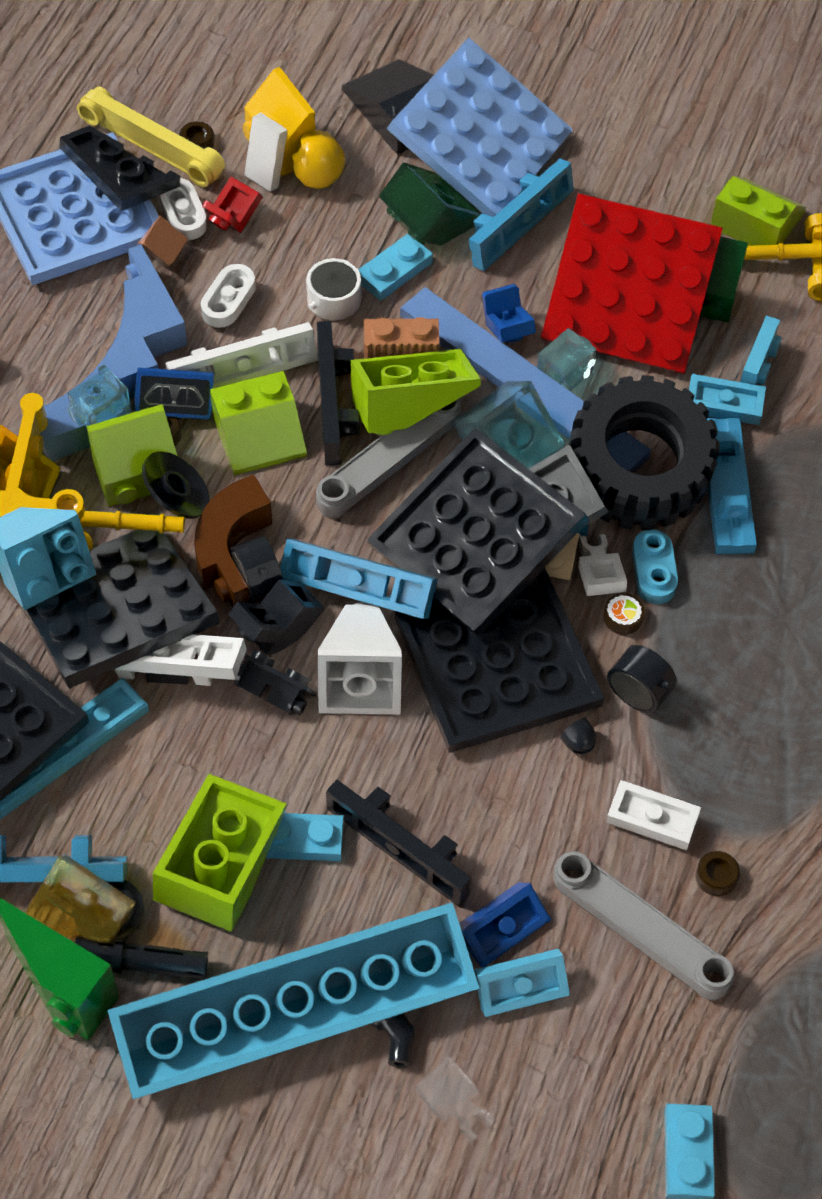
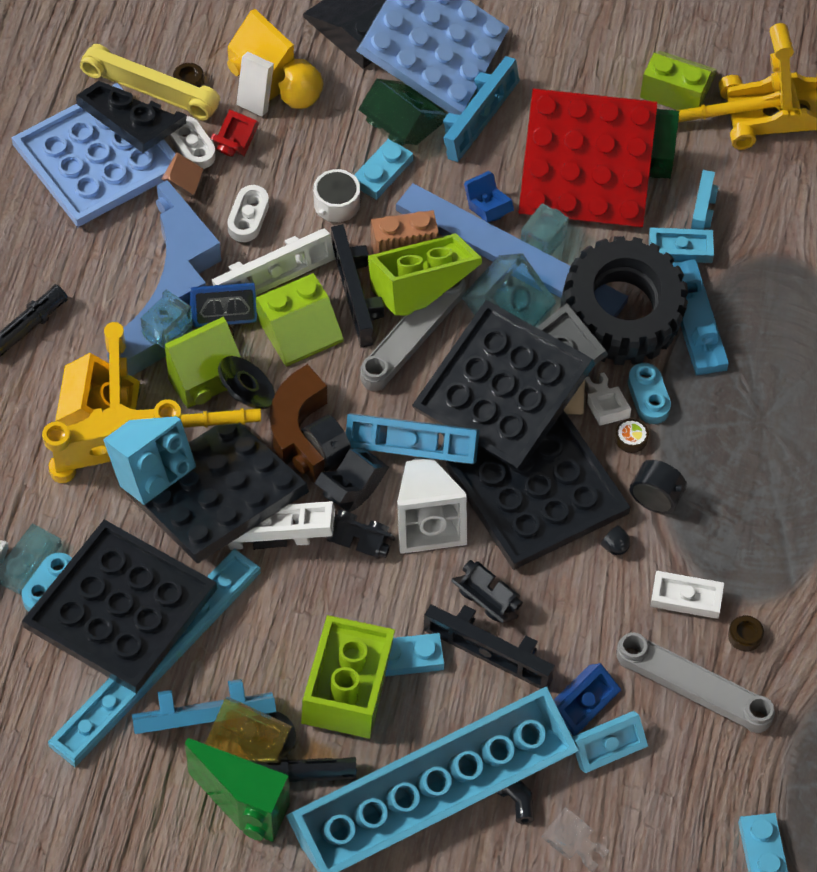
camera: 10 degrees left, 0 degrees up
none -> black hinge [451,560,523,623]

